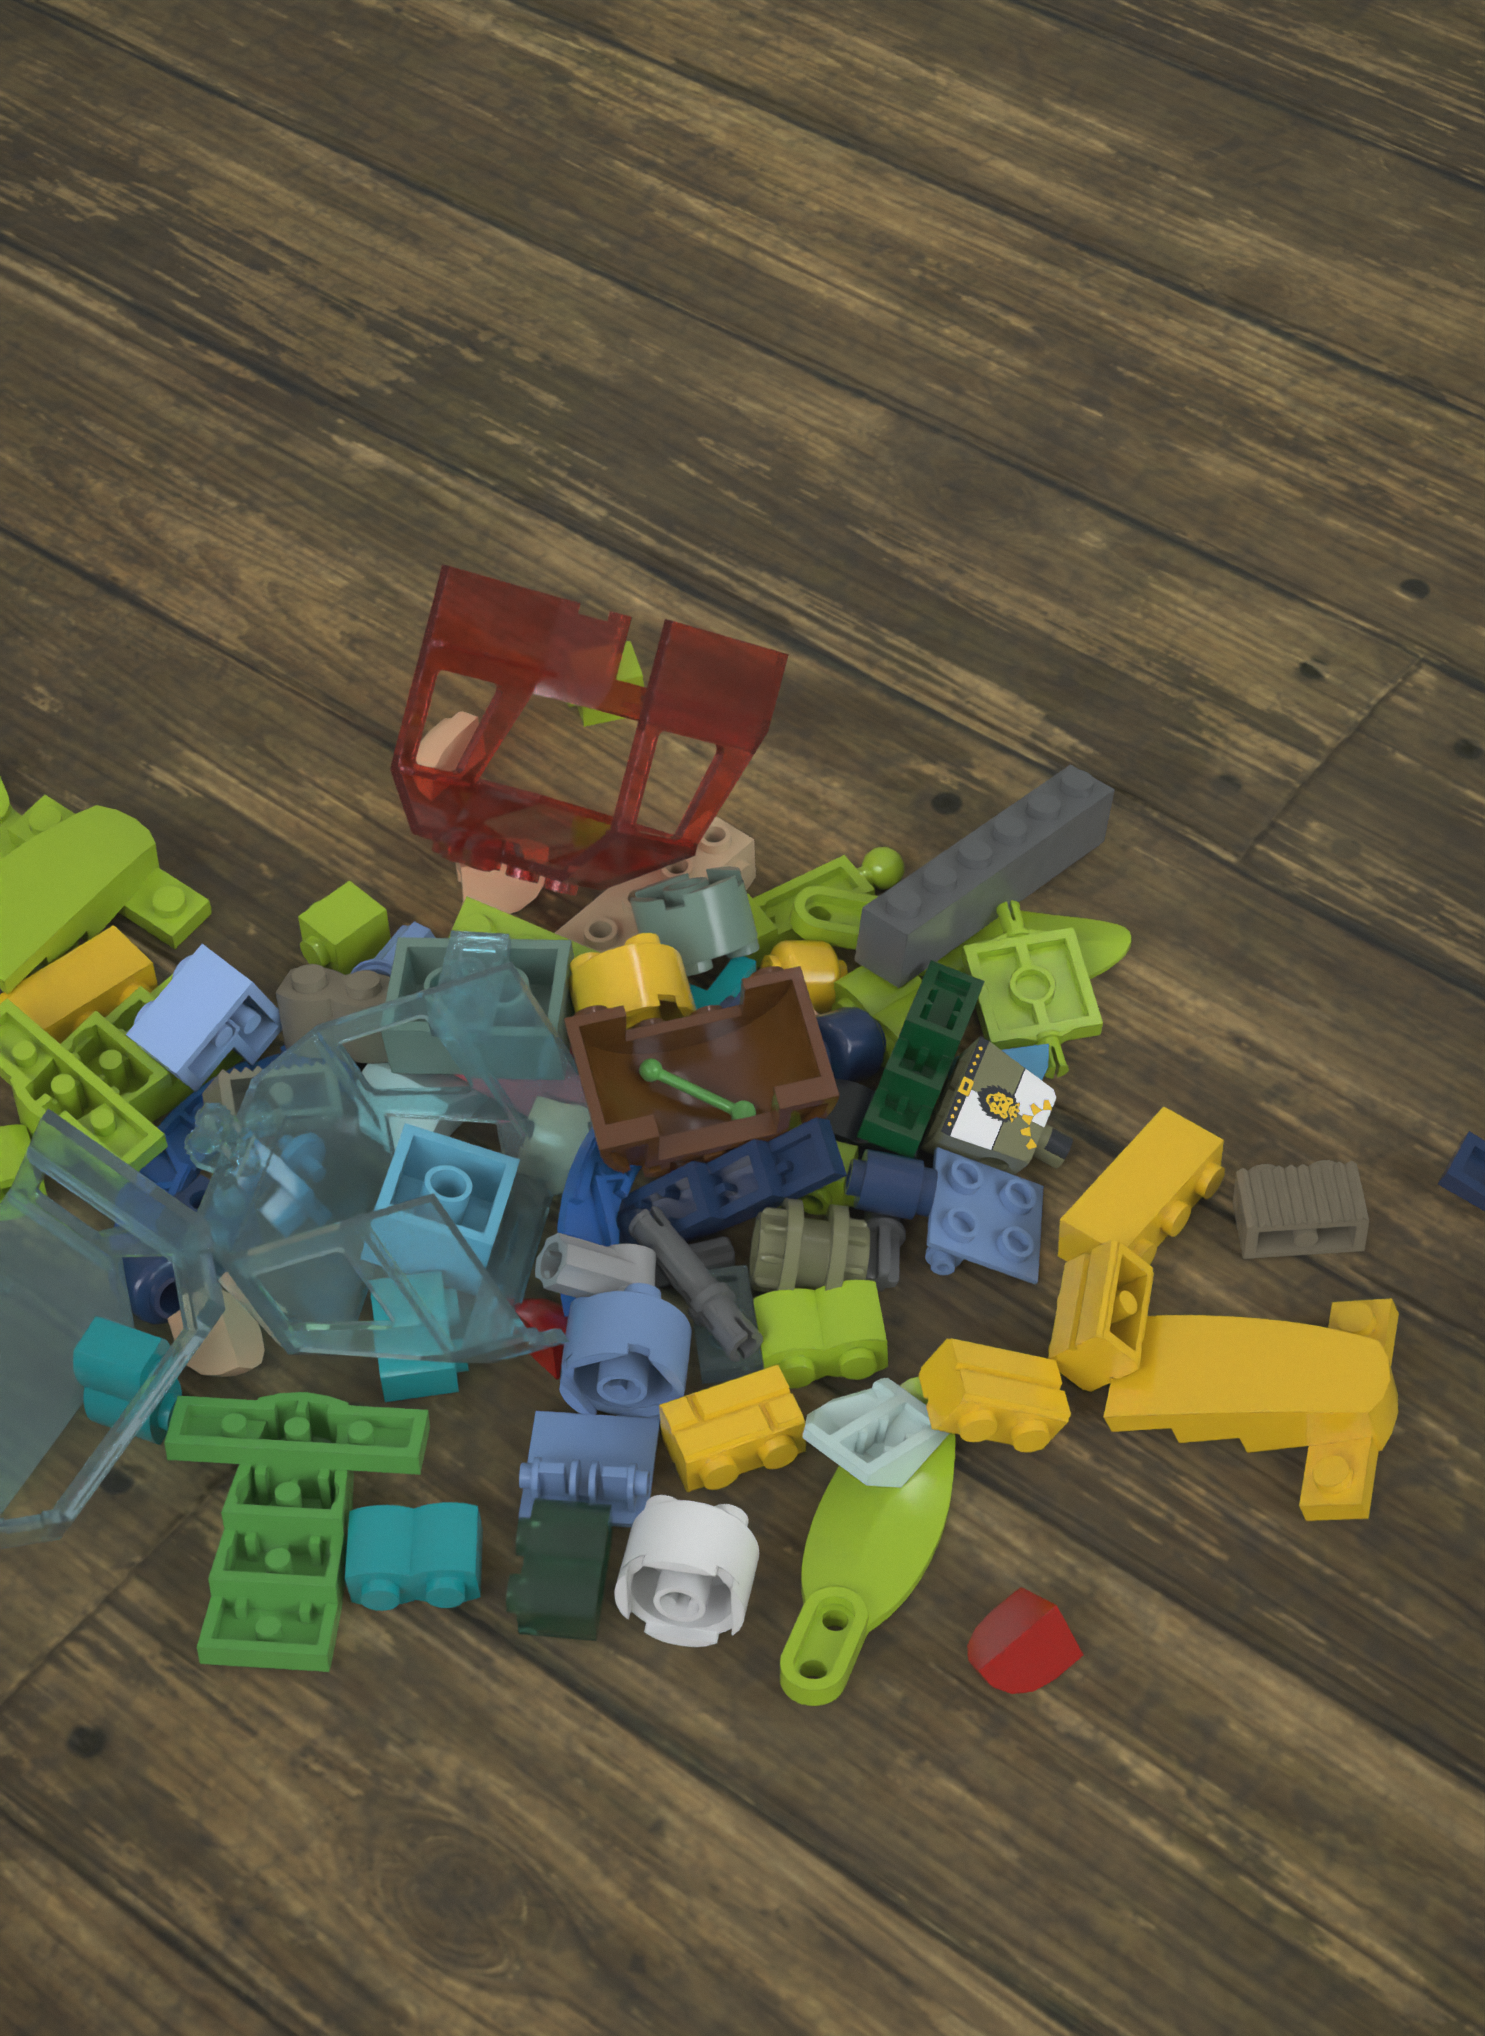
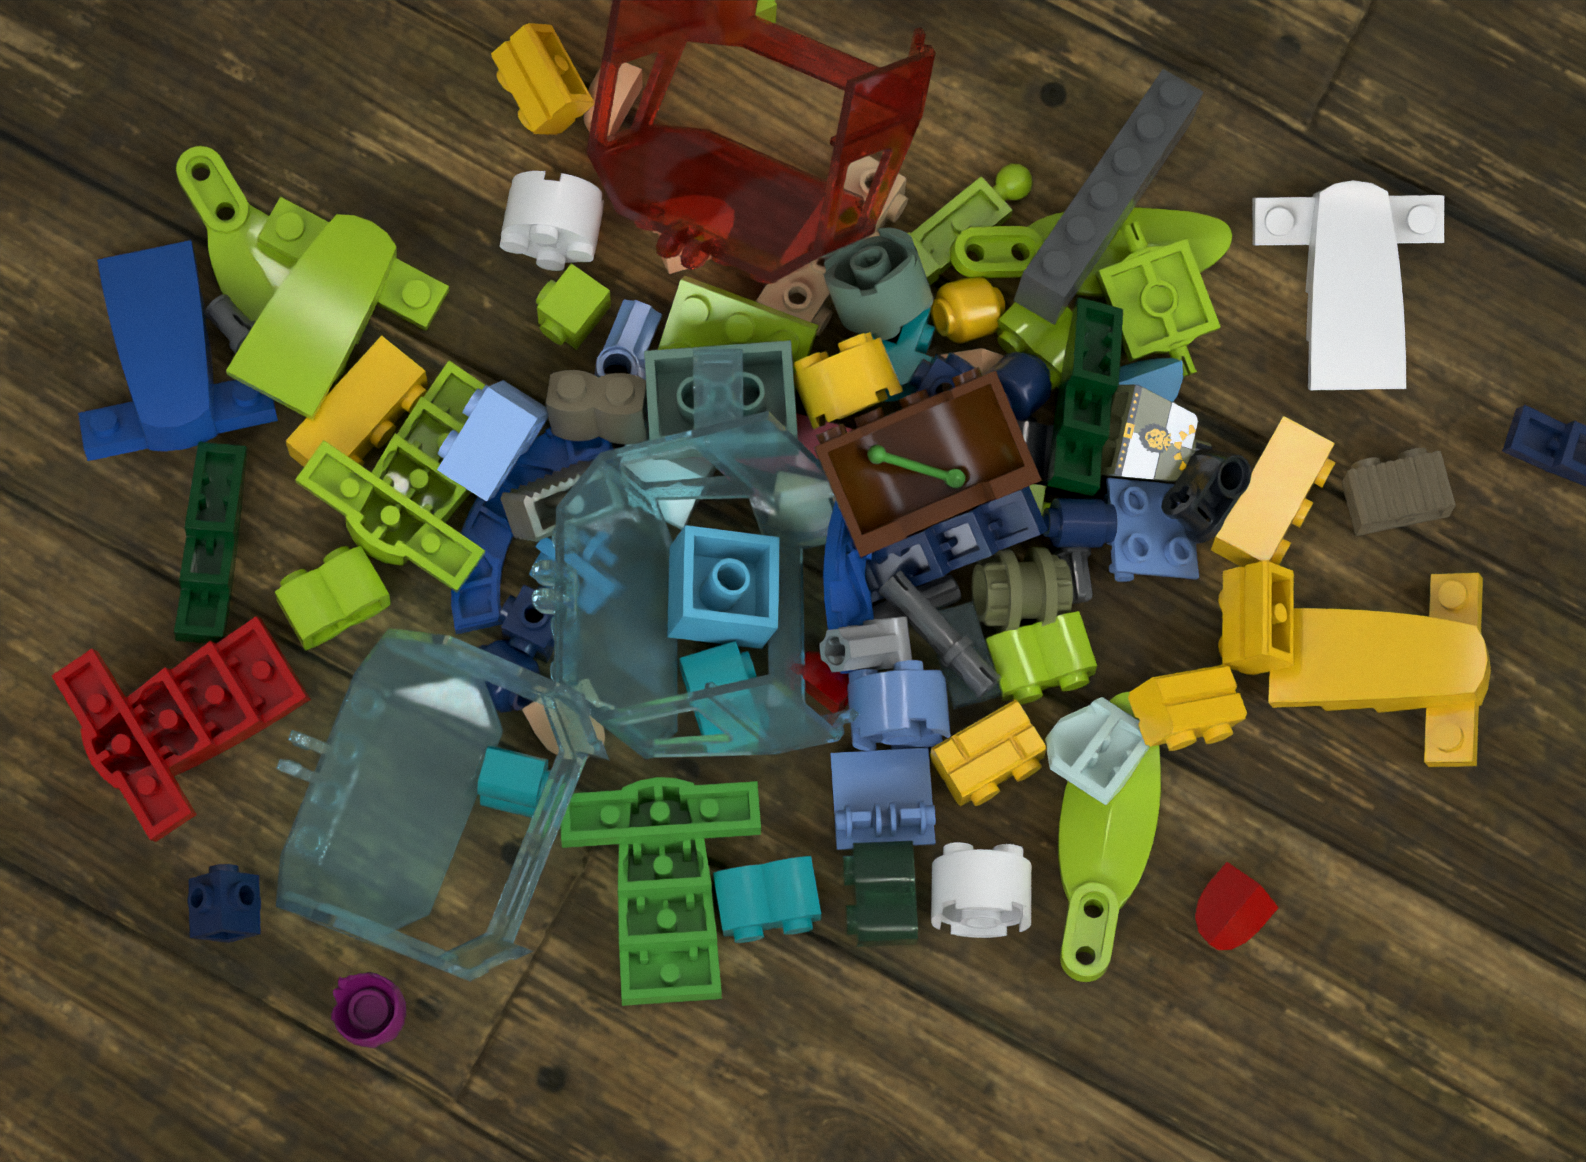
camera: 15 degrees left, 25 degrees up
none -> yellow brick [491,23,595,135]
none -> white brick [500,171,604,271]
none -> black piece [1161,449,1251,544]
none -> white slope [1253,180,1444,390]

